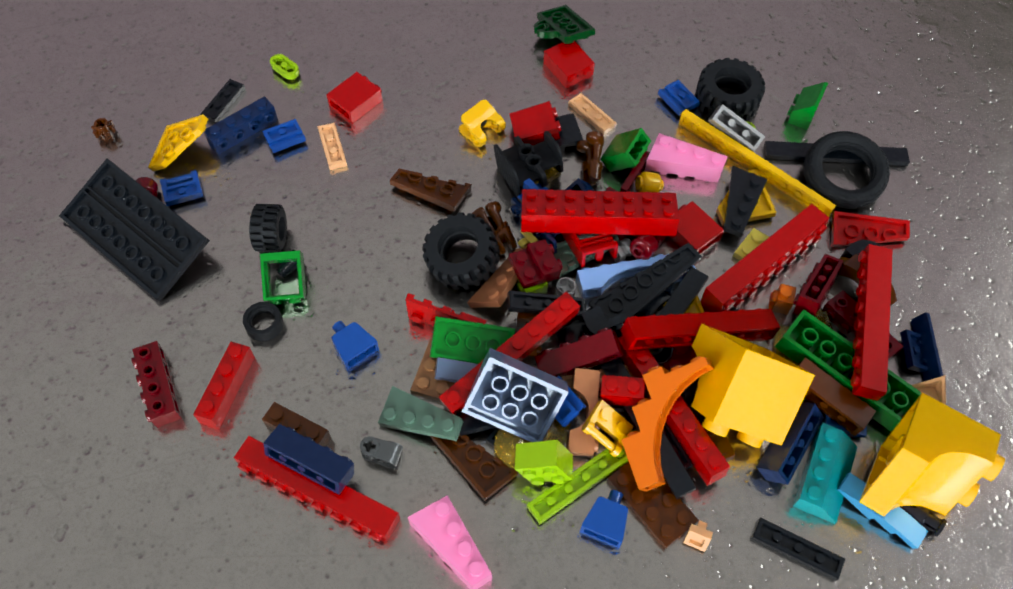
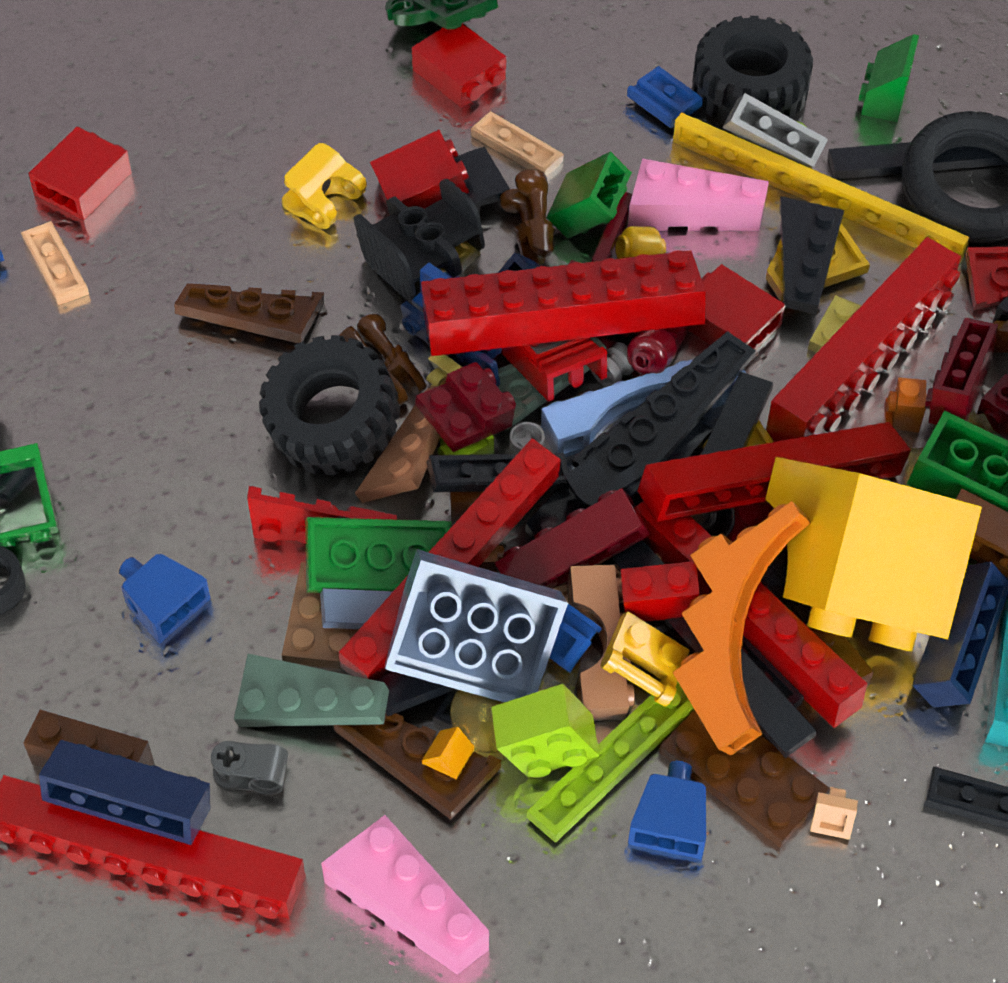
camera: 10 degrees left, 5 degrees down
none -> light orange slope [422,727,475,780]

